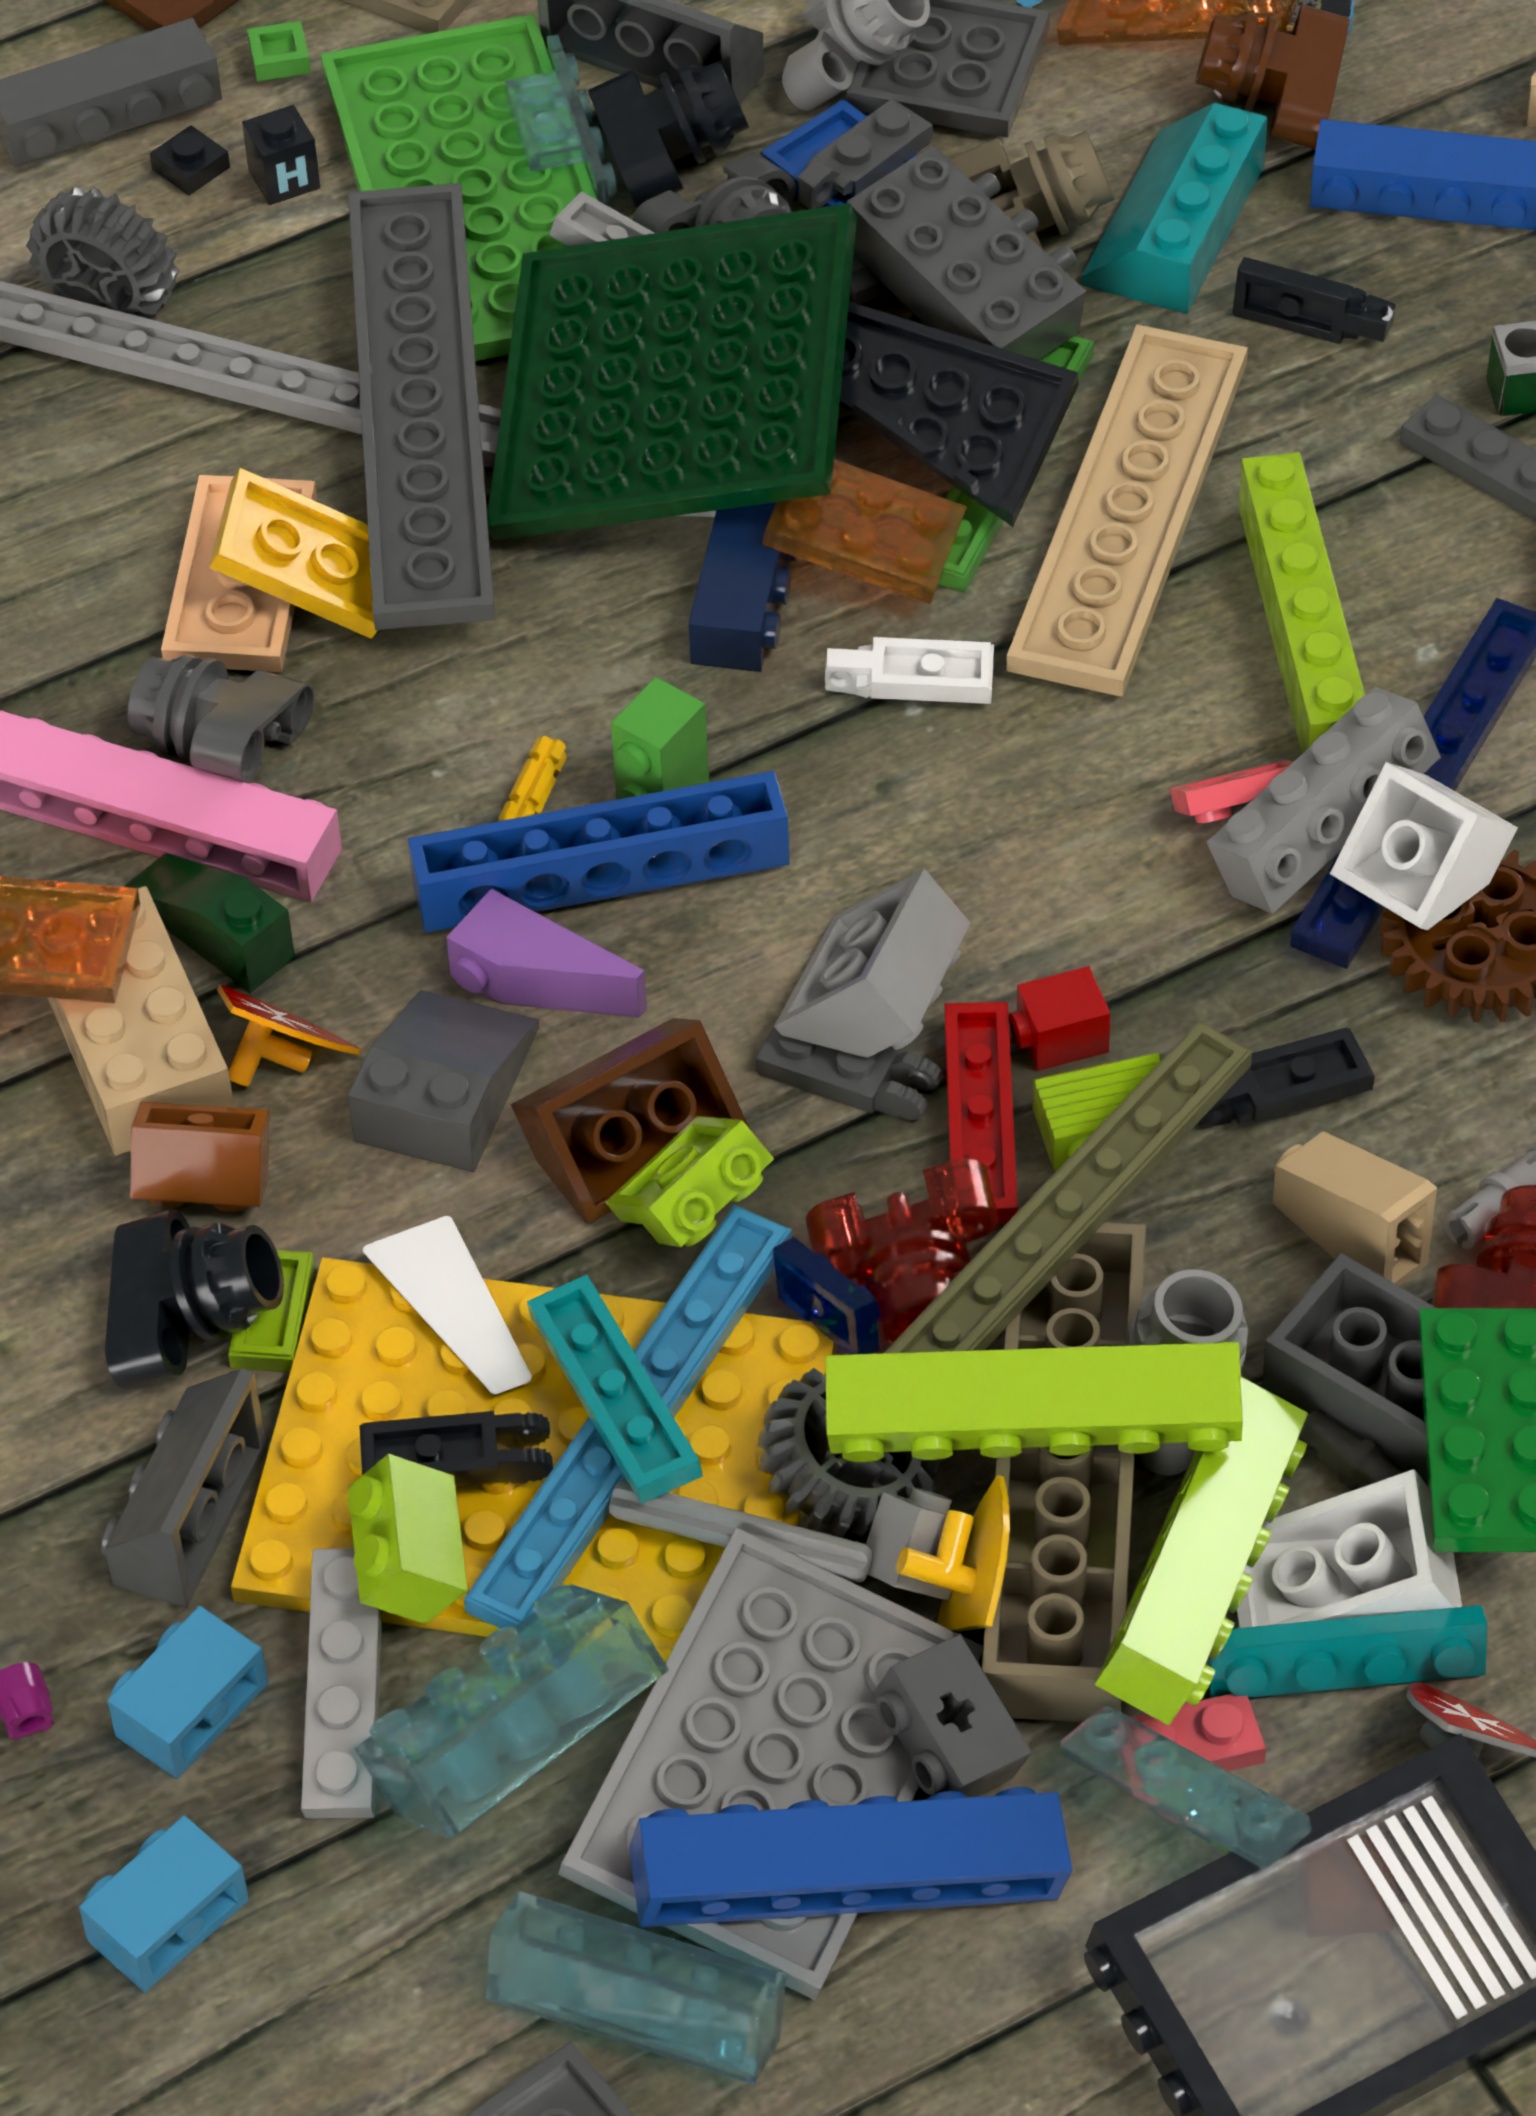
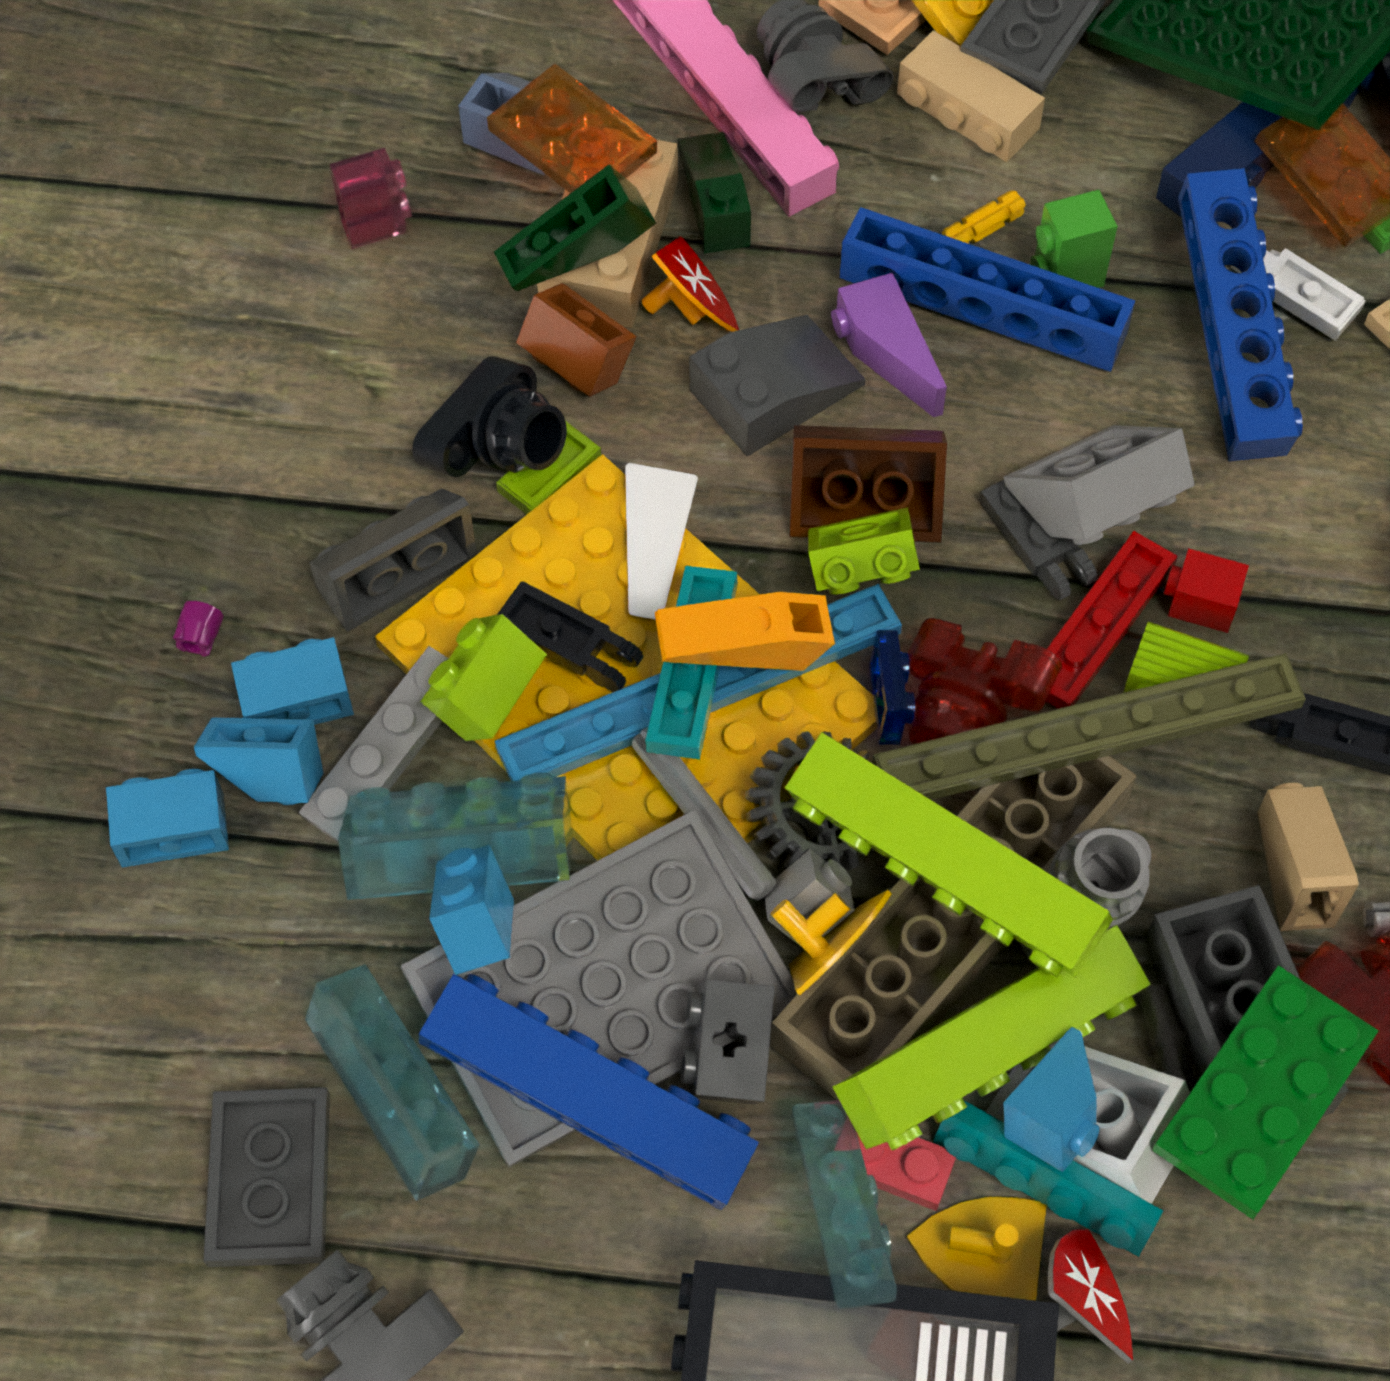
camera: 35 degrees right, 10 degrees up
none -> dark azure slope [194,718,324,805]
none -> dark azure brick [429,845,514,975]
none -> dark green slope [494,164,657,291]
none -> light orange slope [655,592,835,671]
none -> tan brick [897,30,1045,162]
none -> yellow shield [906,1196,1047,1301]
none -> dark azure slope [1003,1027,1100,1172]
none -> blue brick [1178,168,1303,462]

